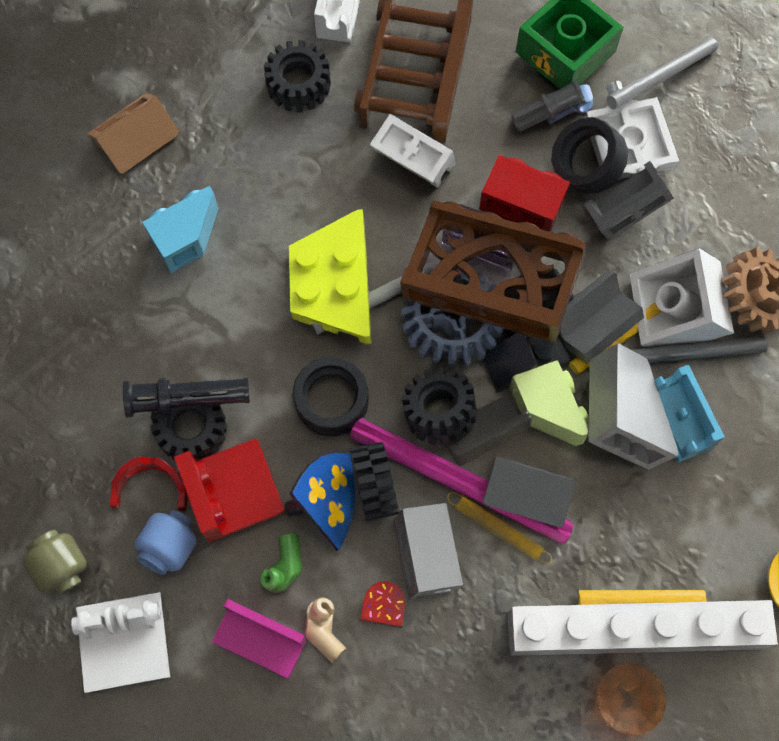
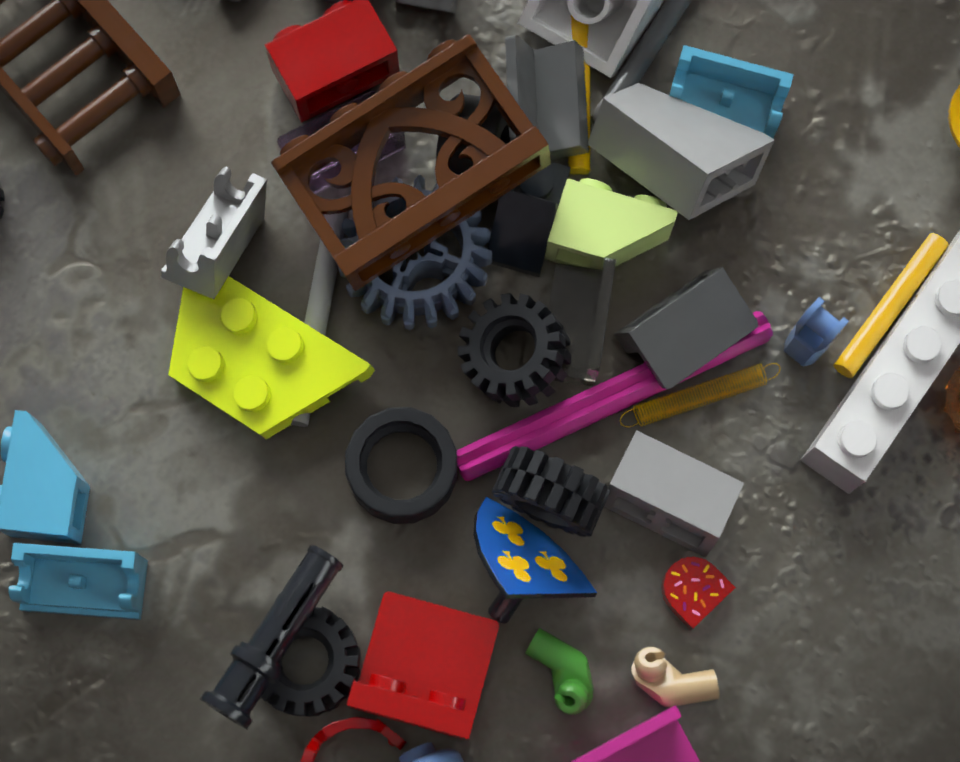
camera: 55 degrees left, 5 degrees up
white hinge [370,114,456,188] -> none
none -> medium azure hinge [8,543,148,620]
none -> light grey hinge [161,167,267,299]
none -> medium blue bar [784,297,849,366]

